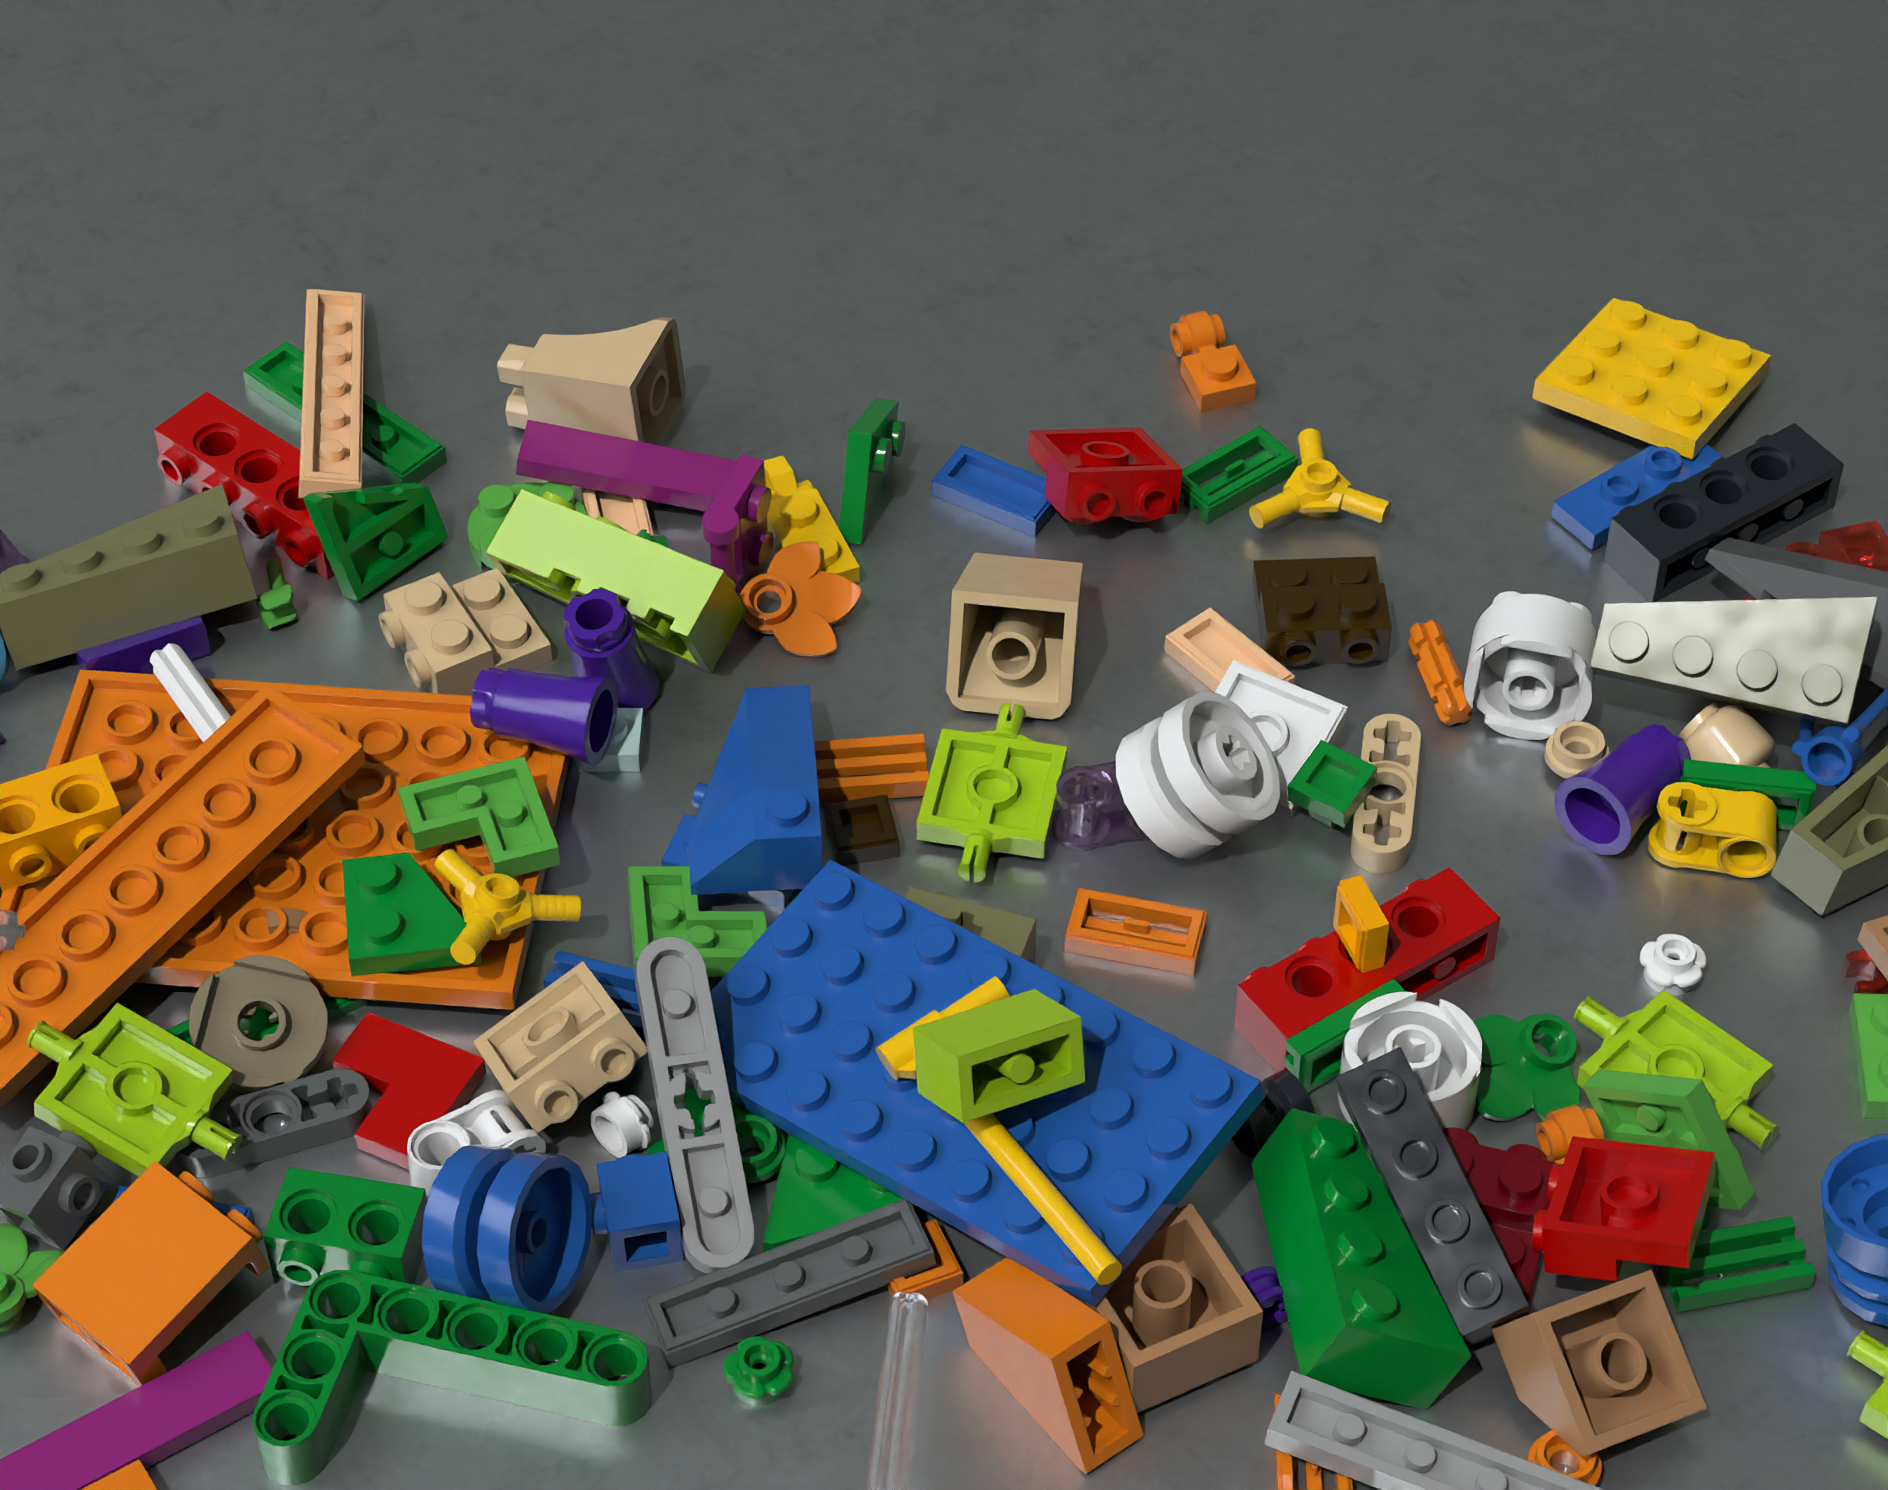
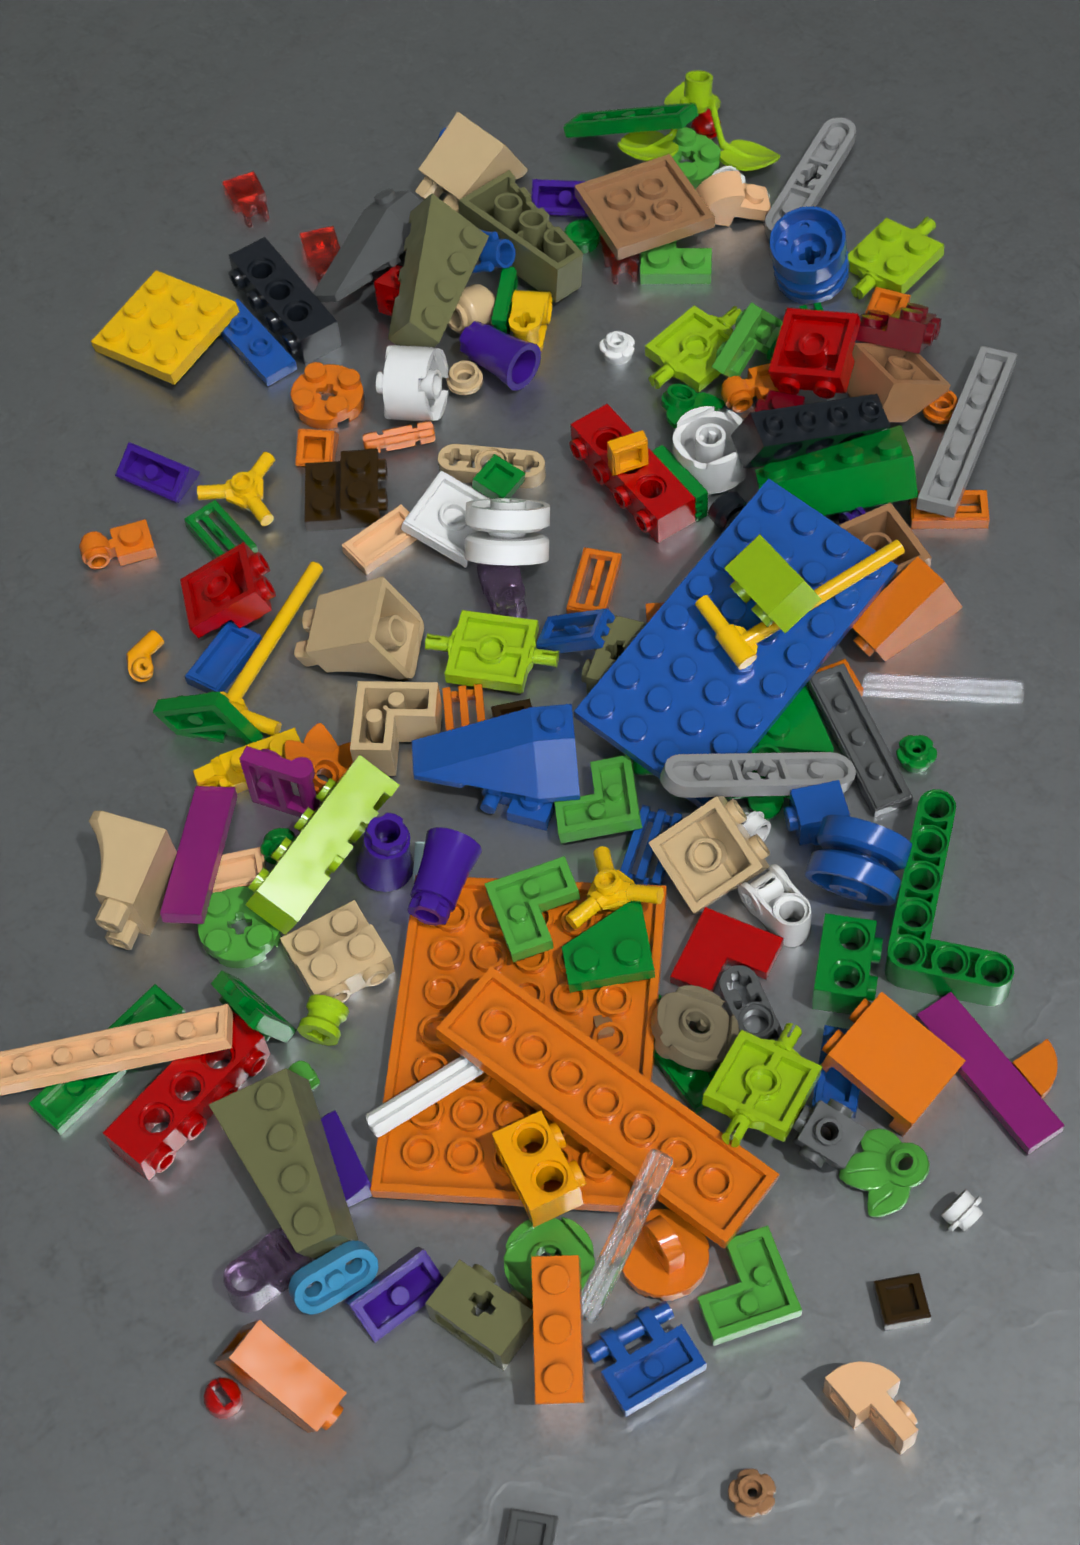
camera: 85 degrees left, 10 degrees up
none -> dark purple slope [115,442,200,503]
none -> light orange arm [126,630,165,682]
none -> yellow bar [220,561,323,736]
none -> orange plate [291,362,365,430]
none -> orange slope [295,429,339,467]
none -> lime wheel [297,994,349,1046]
none -> tan brick [350,681,442,776]
none -> blue tile [536,608,615,654]
none -> dark red plate [856,303,942,354]
none -> orange tile [865,287,911,317]

